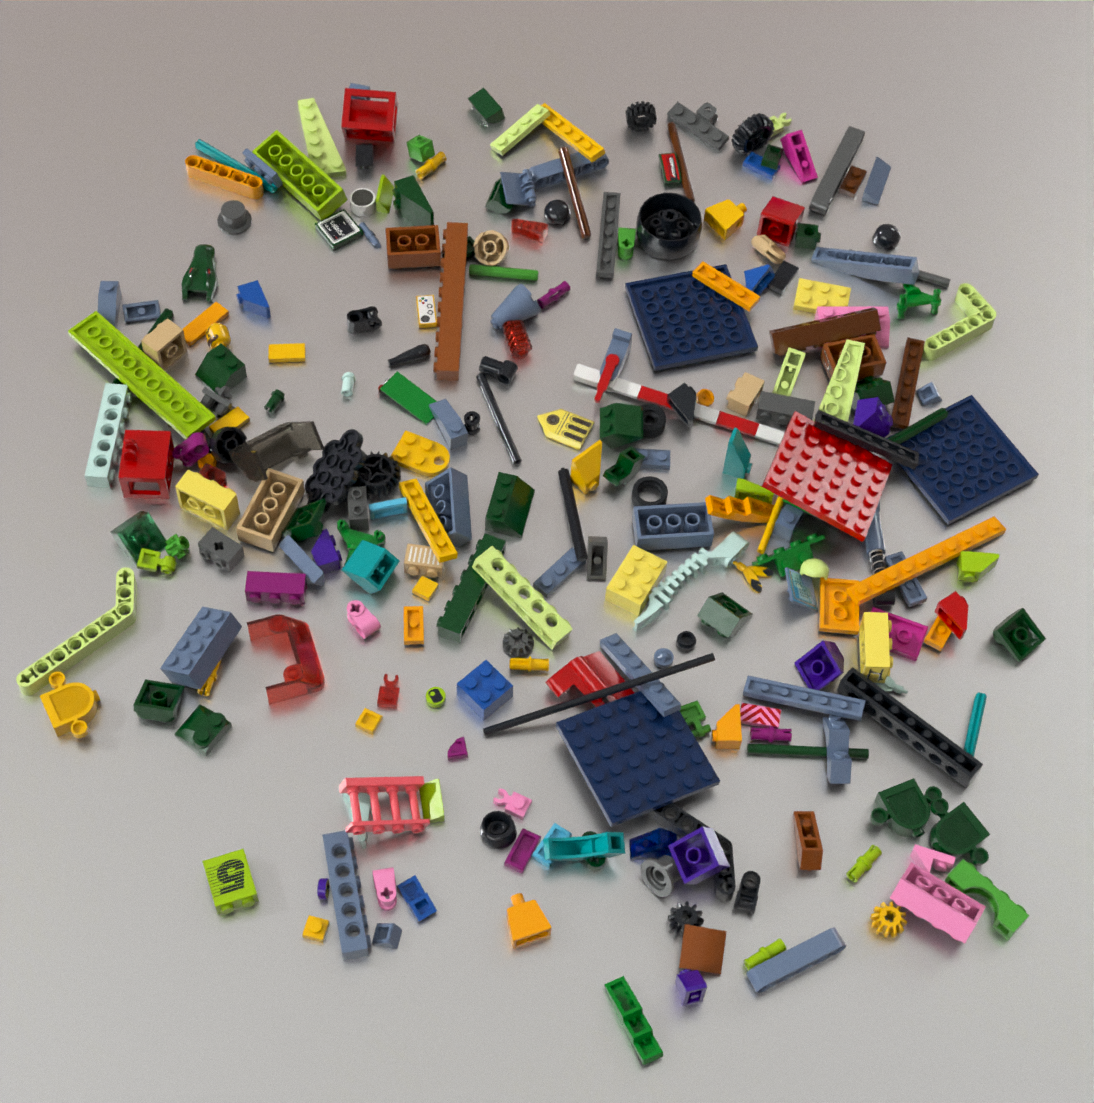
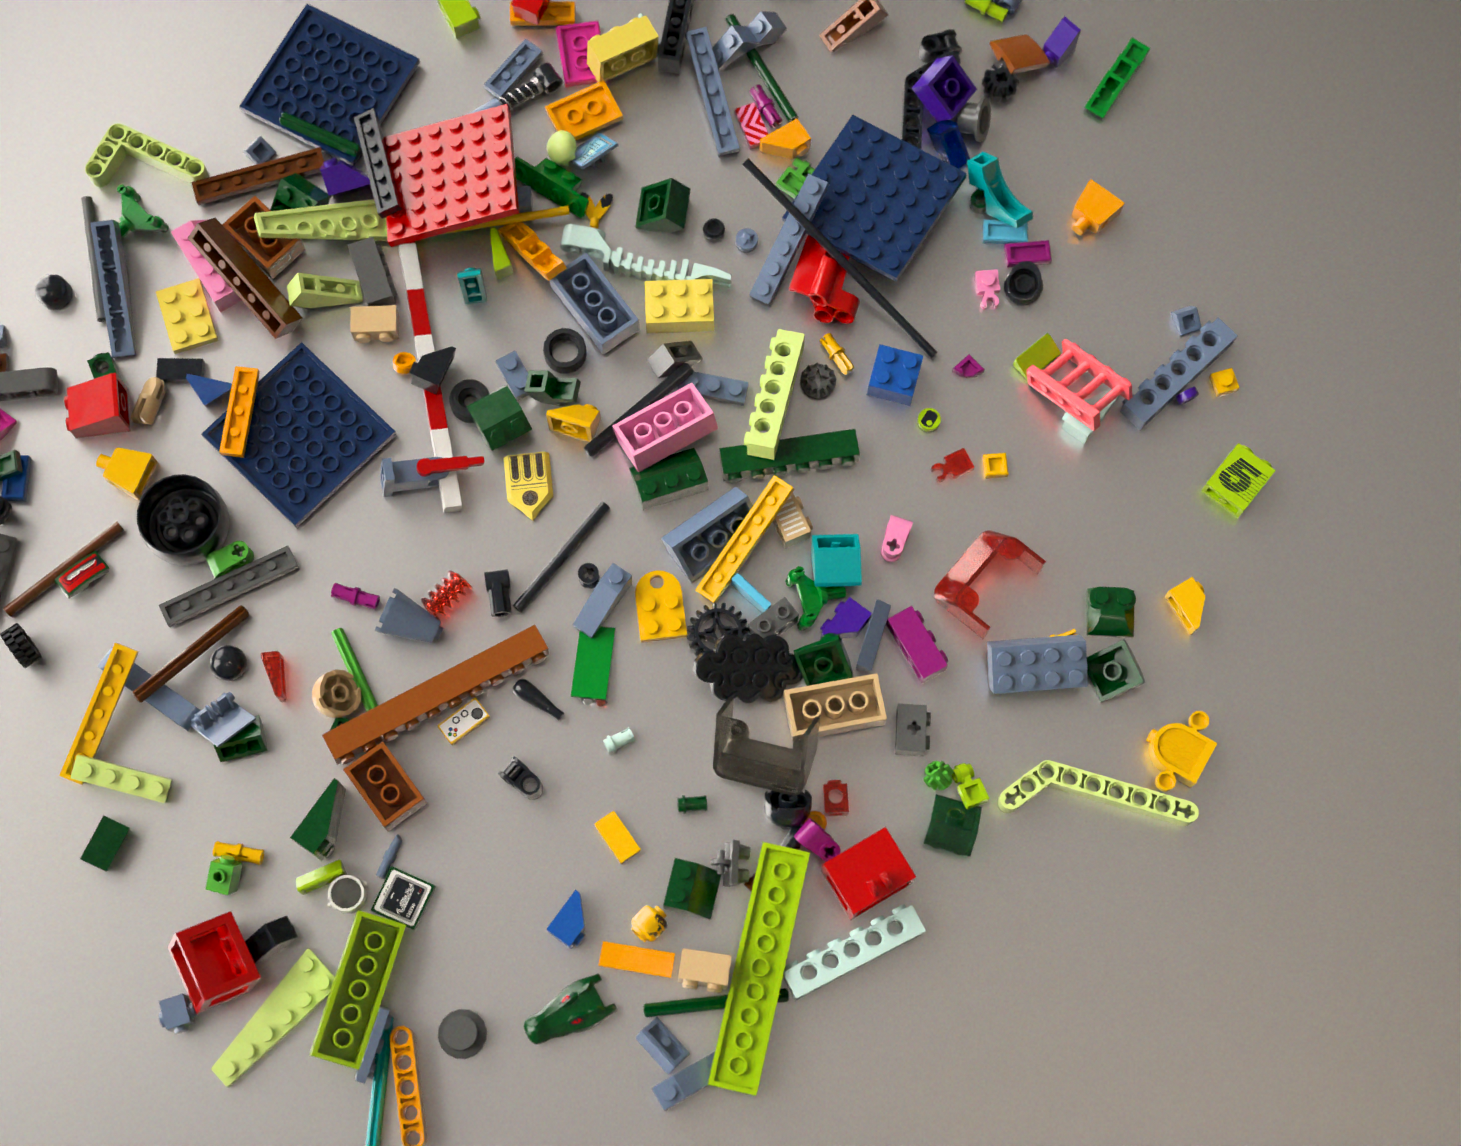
camera: 120 degrees left, 15 degrees up
light yellow brick [175,470,240,531] -> none
yellow tile [209,406,250,434] -> none
bright pink piece [372,867,397,911] -> none
blue slope [396,875,437,922] -> none
light orange plate [404,606,424,645] -> none
yellow tile [412,576,439,601] -> none
dark purple slope [794,640,844,691] -> none
light orange plate [846,516,1006,606] -> none
none -> bright pink brick [613,383,718,472]
none -> yellow slope [1165,577,1205,635]

